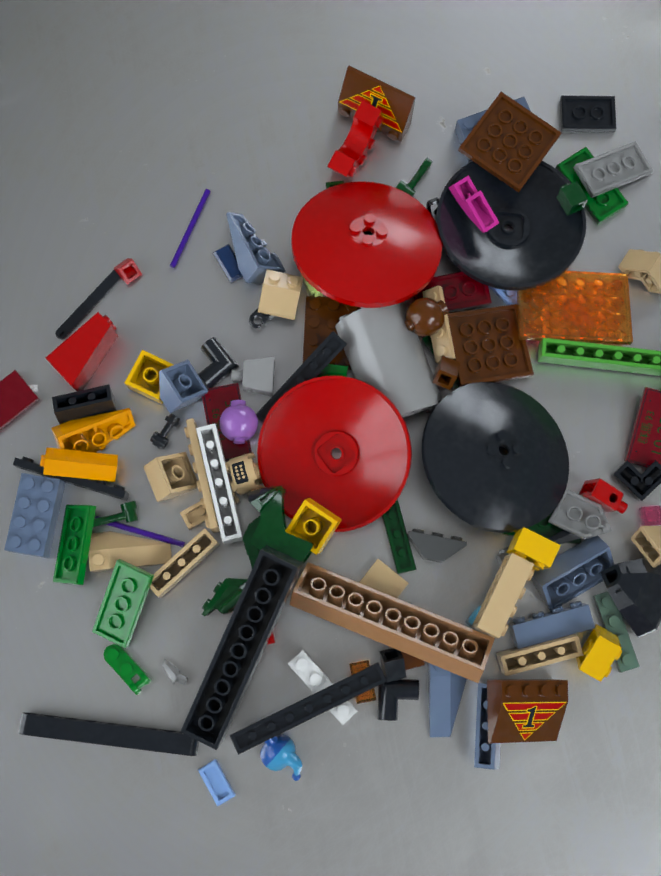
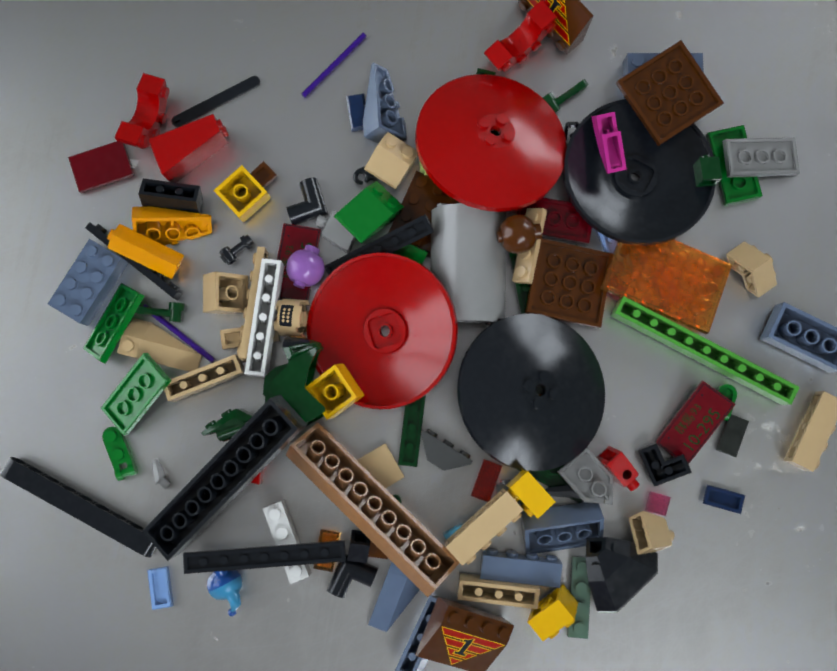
camera: 25 degrees right, 5 degrees up
red slope [114,258,142,285] -> none
sand blue slope [159,360,208,413] -> none
reddish brown brick [432,356,460,390] -> none
black tile [560,95,616,132] -> none
none -> red brick [114,73,170,149]
none -> reddish brown plate [250,161,278,189]
none -> green slope [334,181,404,244]
none -> clear red tile [471,459,502,502]

